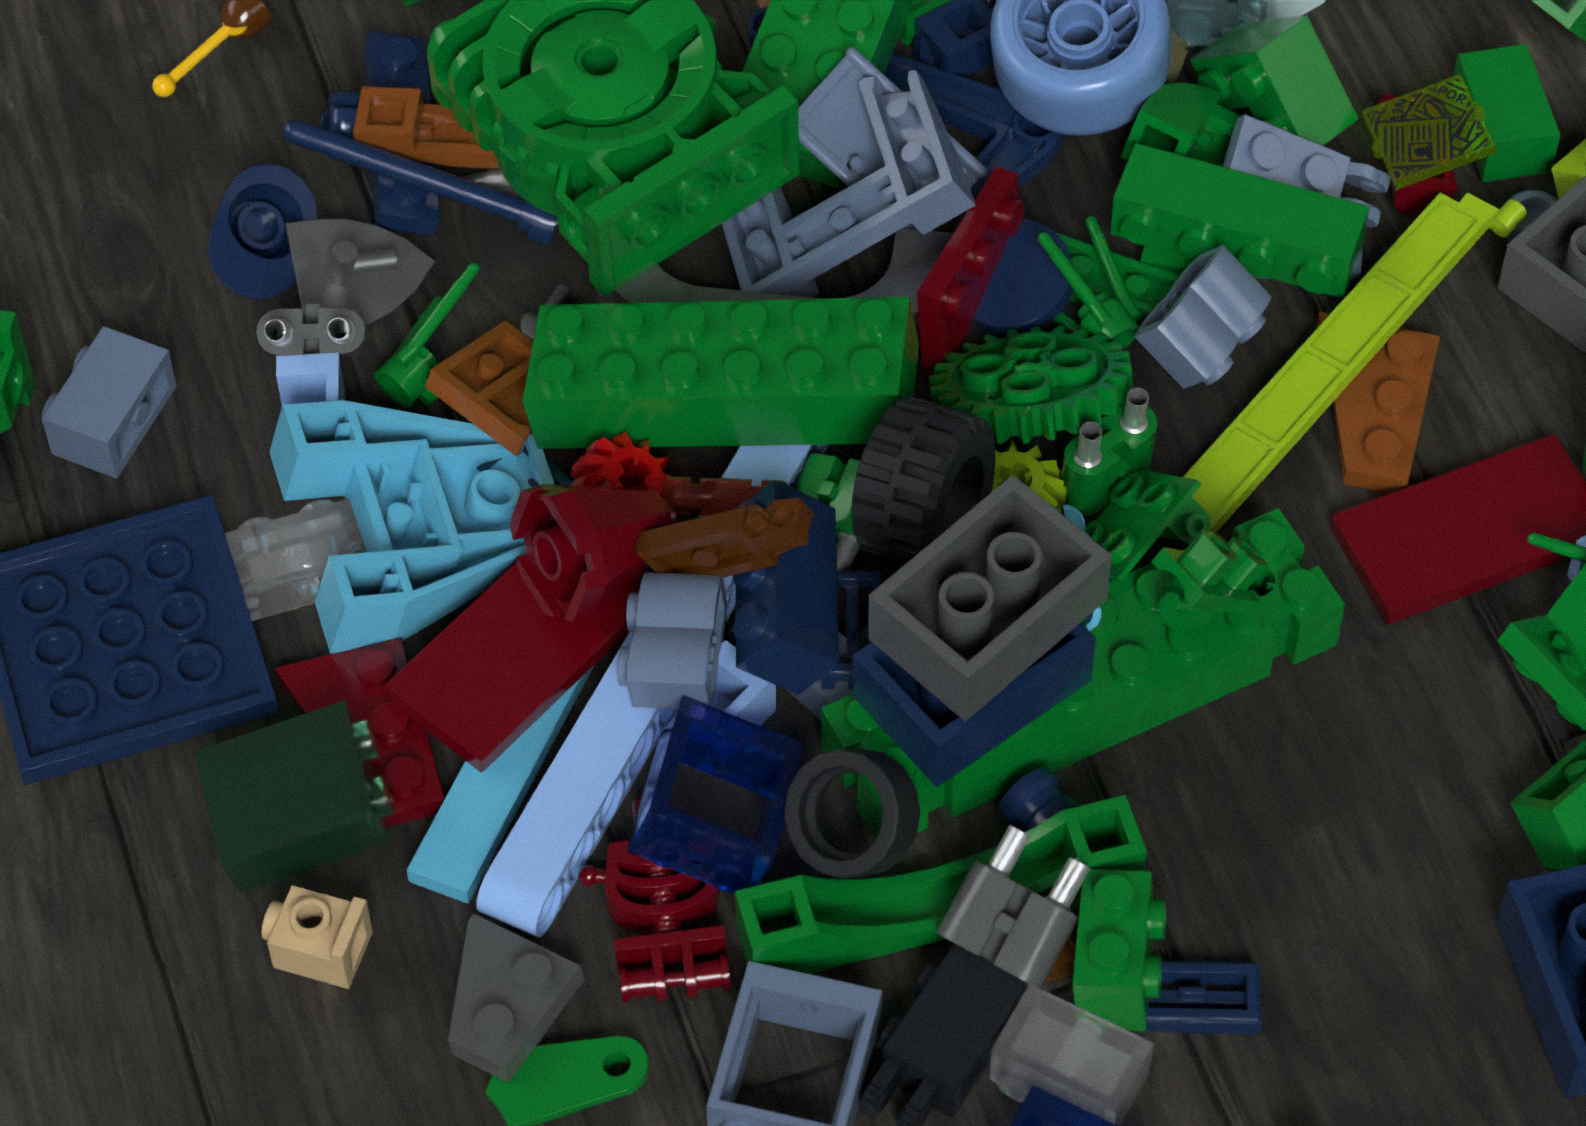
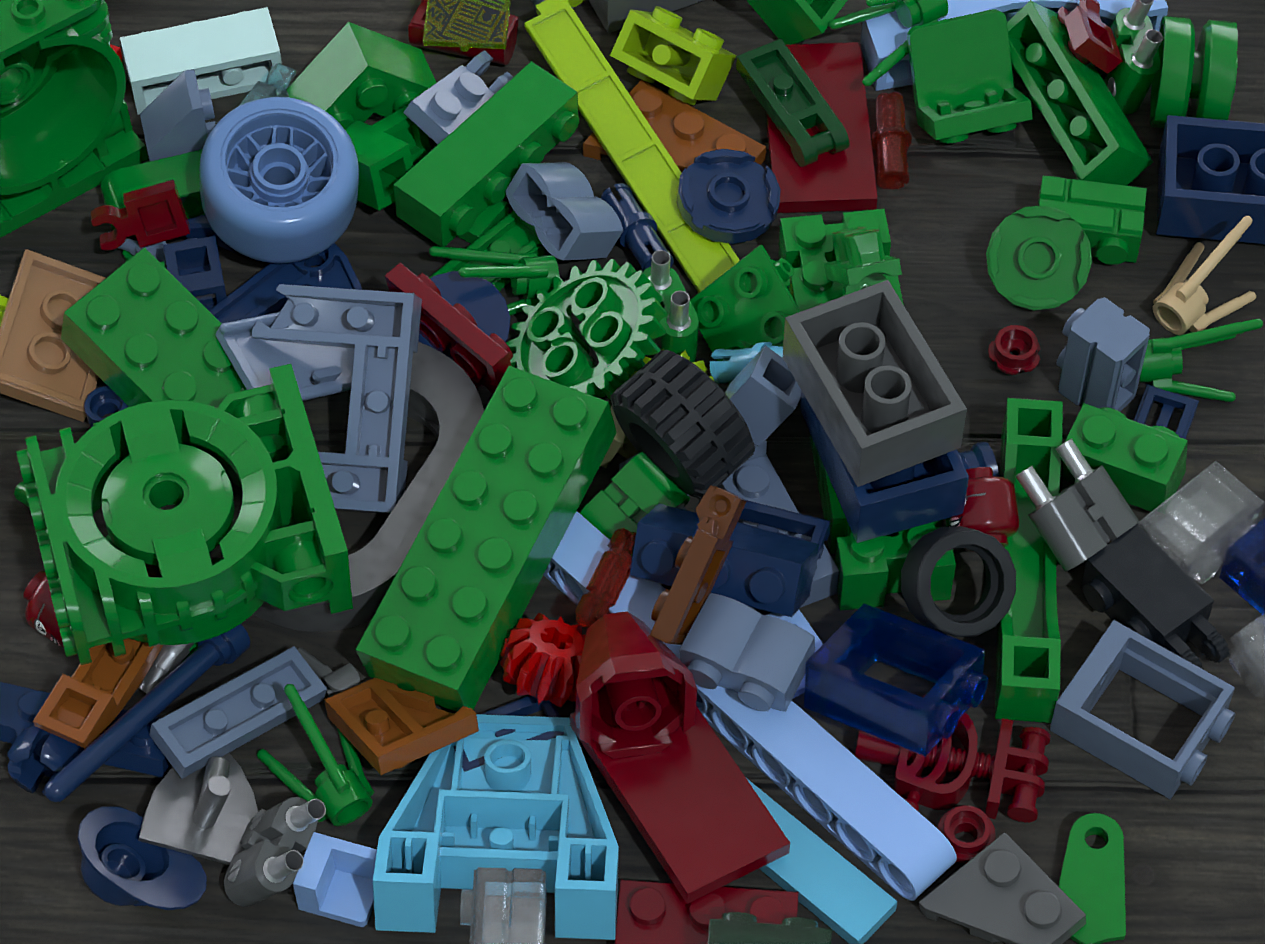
camera: 70 degrees left, 0 degrees up
none -> sand blue plate [149,646,327,779]
none -> dark blue pin [601,183,674,272]
none -> lime brick [610,6,737,105]
none -> dark blue tile [676,149,781,244]
none -> dark green plate [736,39,850,167]
none -> clear red axle [871,91,912,189]
none -> dark red plate [937,805,996,864]
none -> dark red head [946,467,1019,552]
none -> green tile [986,205,1092,311]
none -> dark red plate [988,325,1040,375]
none -> green brick [1038,175,1147,265]
none -> sand blue brick [1056,297,1150,411]
none -> green plant [1139,318,1263,402]
none -> tan plant [1153,216,1256,335]

